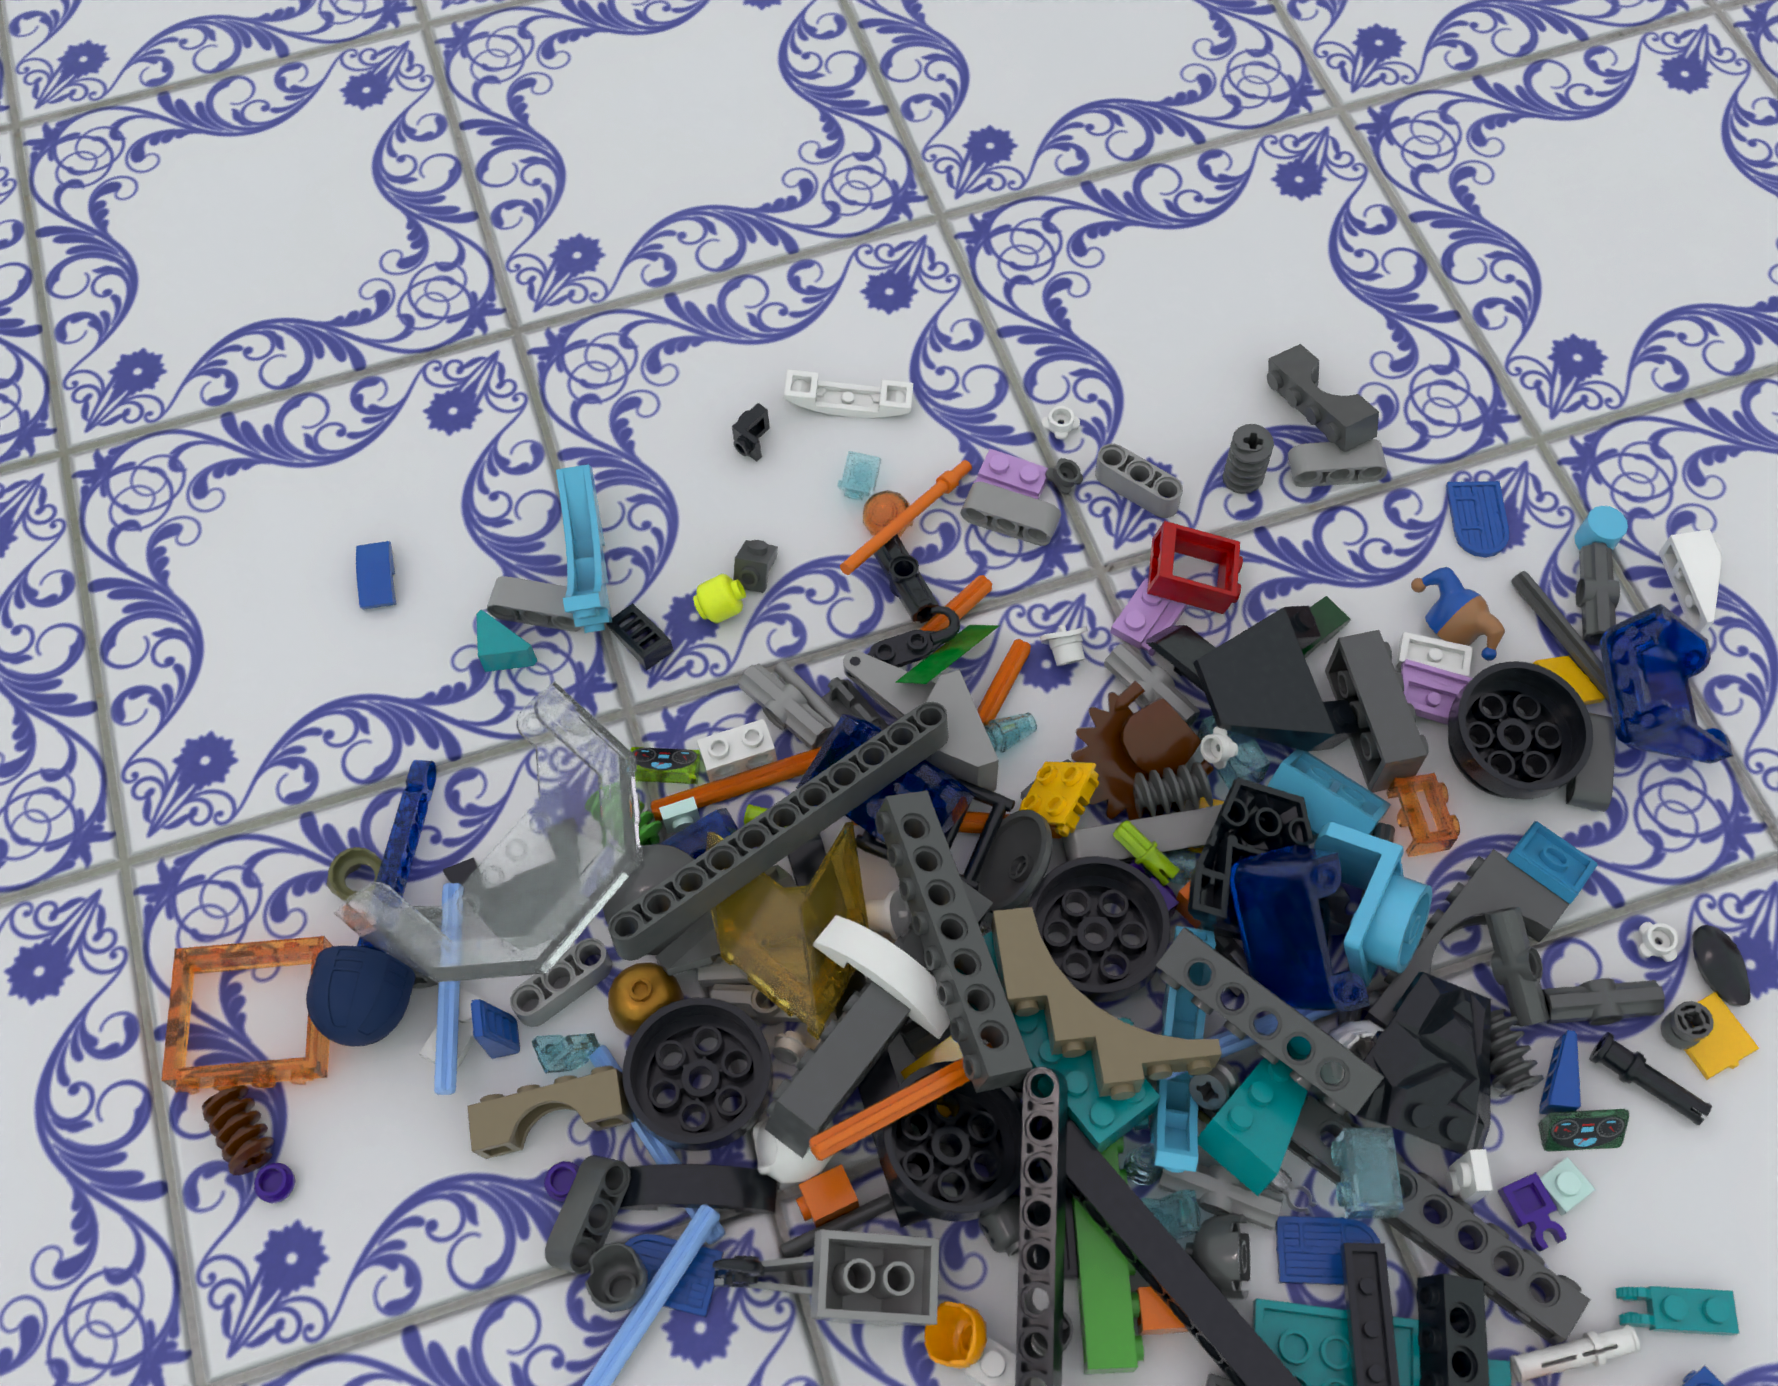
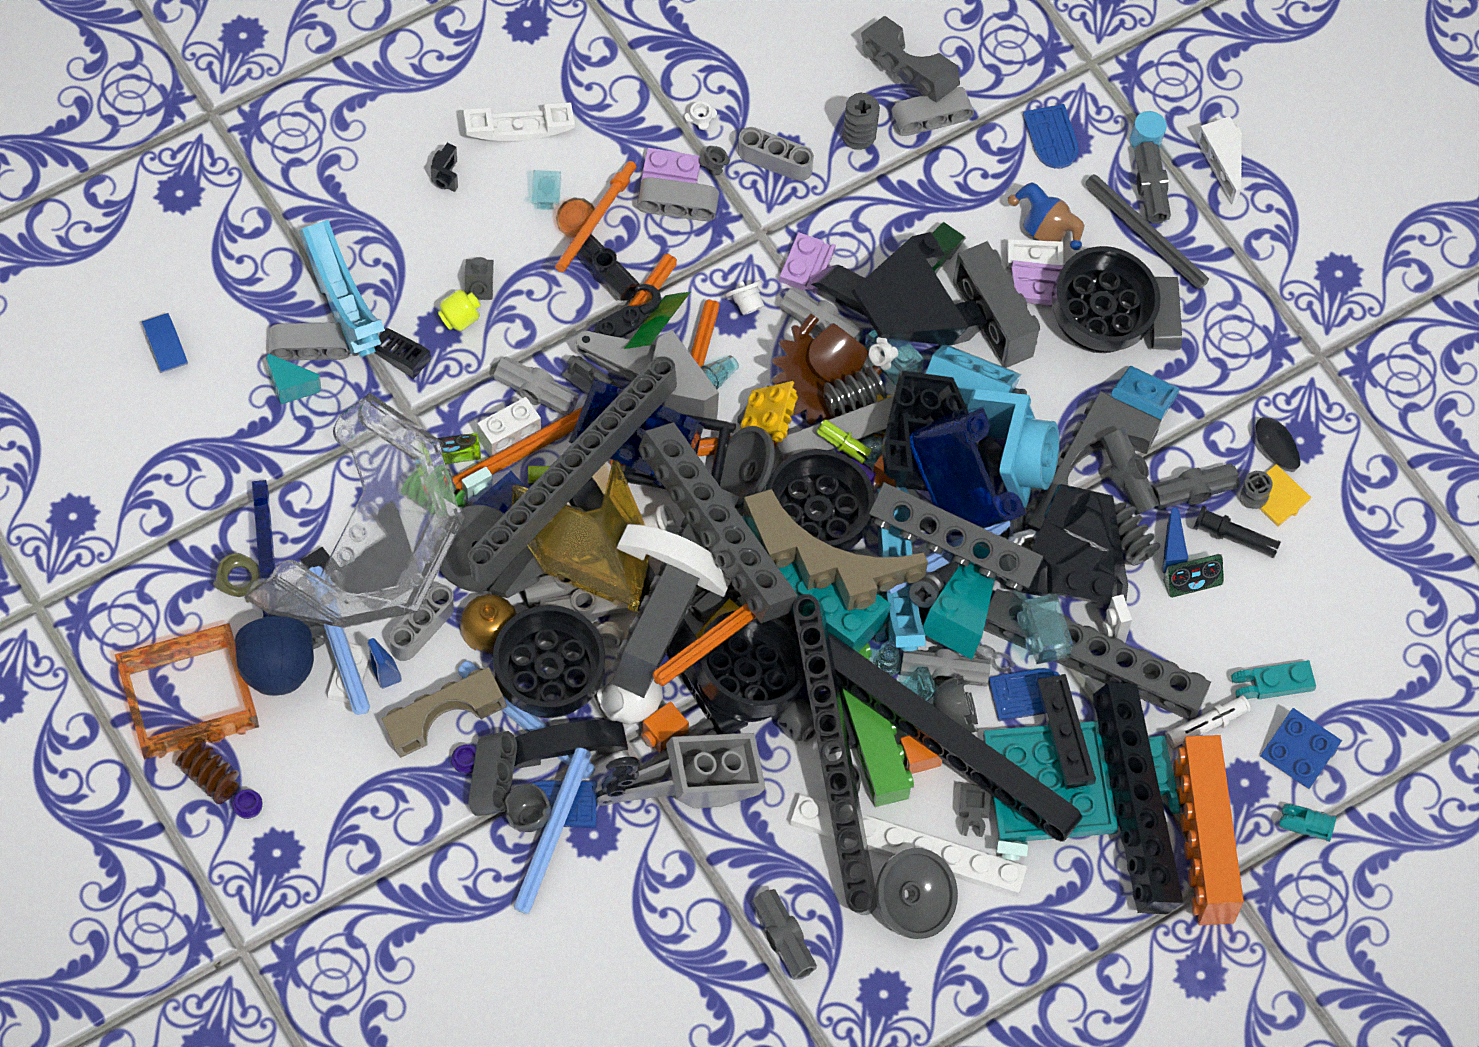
camera: 20 degrees left, 0 degrees up
clear light blue bracket [531,1033,600,1073] -> none
light grey bar [775,661,850,737] -> none
light orange hair [924,1301,987,1369] -> none
red window [1147,521,1243,614] -> none
clear orange window [1386,773,1460,857] -> none
dark purple plate [1497,1172,1567,1252] -> none
yellow piece [1533,656,1605,705] -> none
light aqua plate [1540,1157,1596,1216] -> none
clear blue windscreen [1600,603,1733,764] -> none
white plate [1638,922,1678,962] -> none

